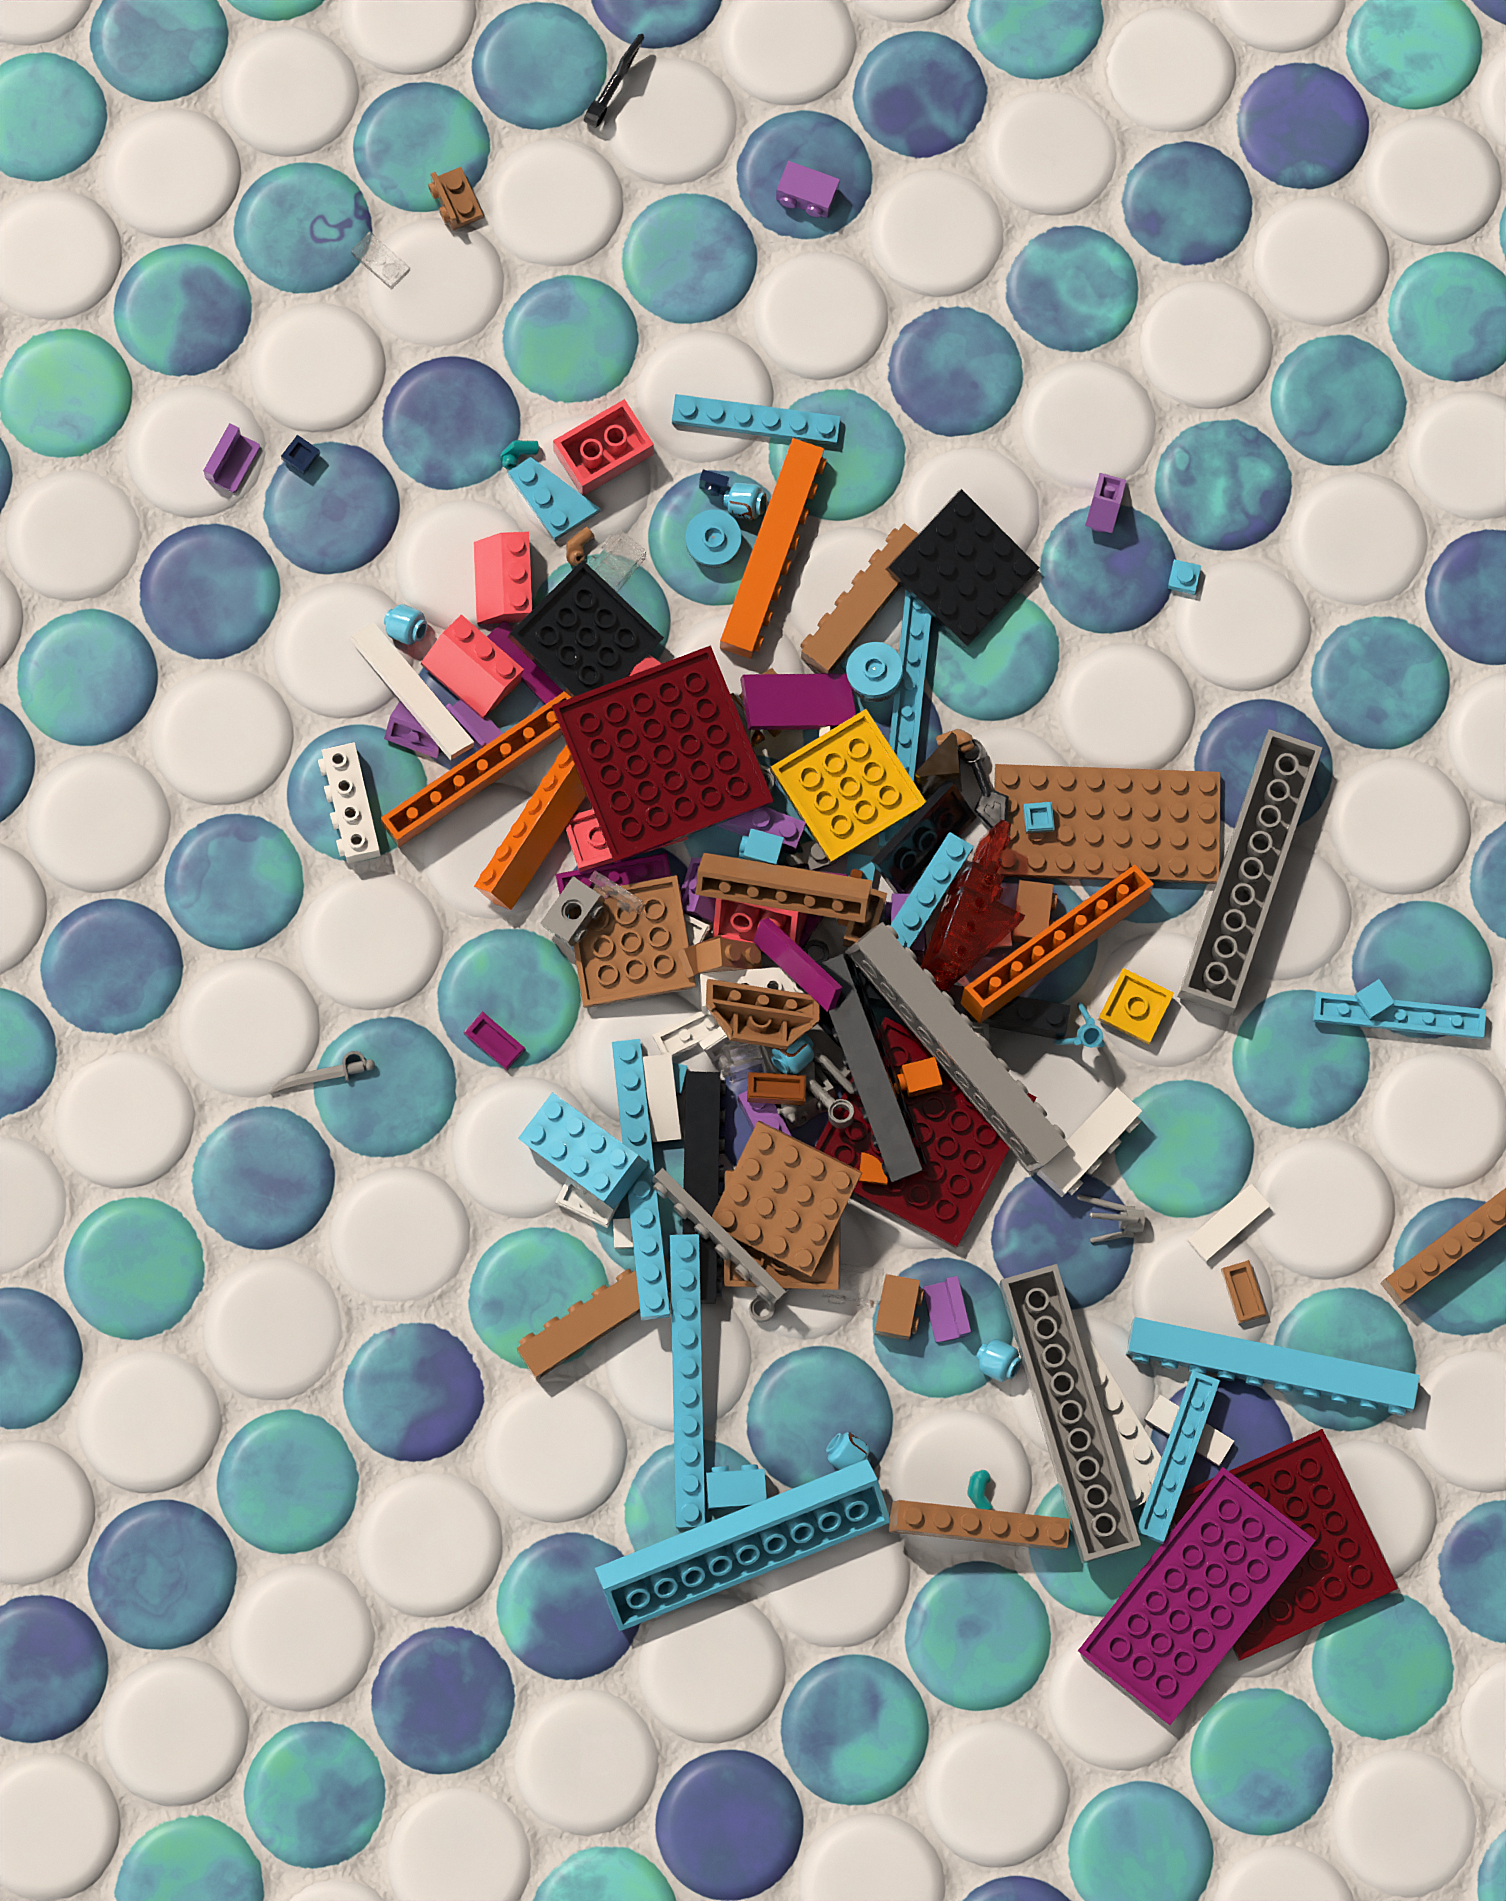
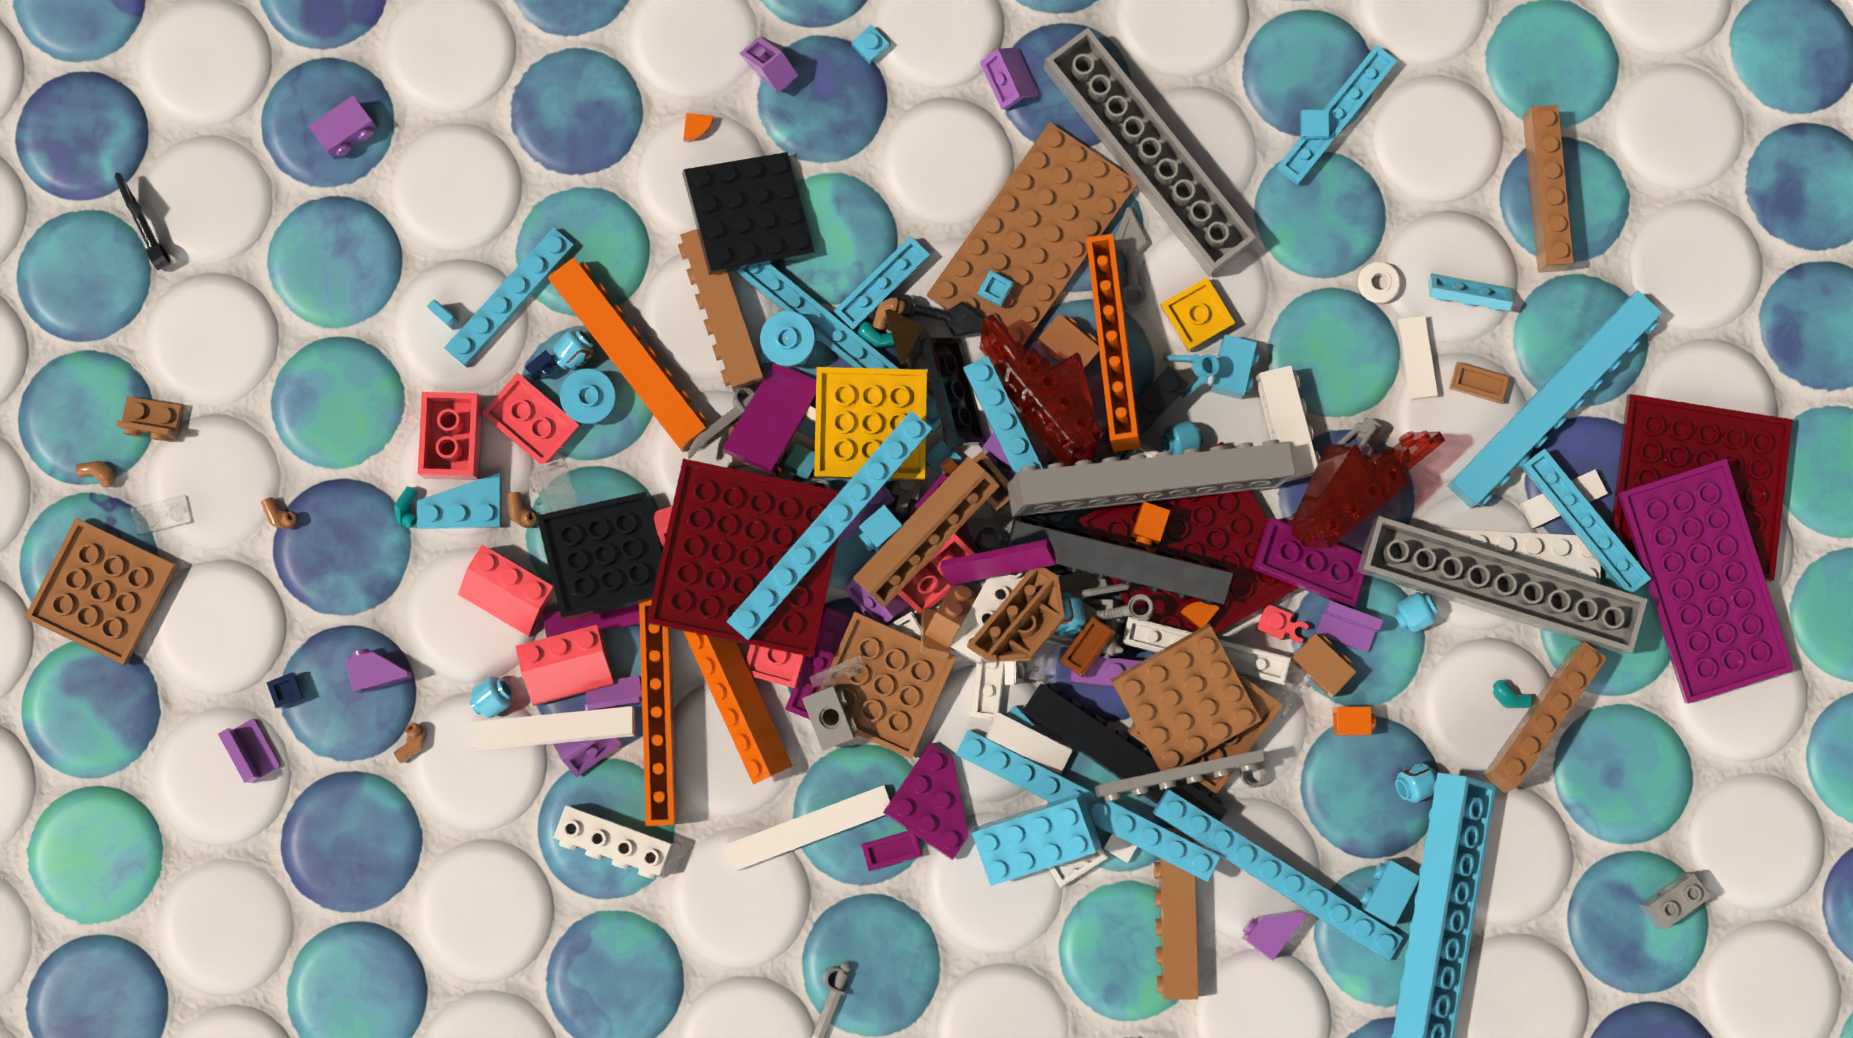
camera: 55 degrees left, 5 degrees up
none -> medium nougat plate [24,518,178,666]
none -> medium nougat arm [76,461,116,487]
none -> medium nougat arm [260,497,297,530]
none -> medium lavender slope [345,649,413,693]
none -> medium nougat arm [394,723,425,764]
none -> medium azure tile [427,300,458,330]
none -> coral plate [481,372,580,468]
none -> orange tile [683,113,714,142]
none -> light grey sword [688,387,756,459]
none -> medium azure plate [727,411,932,640]
none -> white tile [727,785,890,871]
none -> medium azure tile [783,444,815,481]
none -> medium azure plate [834,236,930,331]
none -> teal arm [858,322,895,349]
none -> magenta plate [882,743,968,860]
none -> medium lavender panel [980,47,1039,110]
none -> light grey piece [1115,207,1149,311]
none -> white tile [1121,617,1291,685]
none -> medium azure head [1161,421,1204,455]
none -> medium azure brick [1209,335,1259,399]
none -> medium lavender slope [1242,911,1306,960]
none -> magenta tile [1252,517,1365,609]
none -> coral plate [1255,605,1309,643]
none -> clear red wedge [1286,430,1446,548]
none -> orange brick [1332,707,1376,736]
none -> white piece [1358,261,1400,303]
none -> medium azure plate [1428,273,1513,311]
none -> light grey brick [1639,873,1711,930]

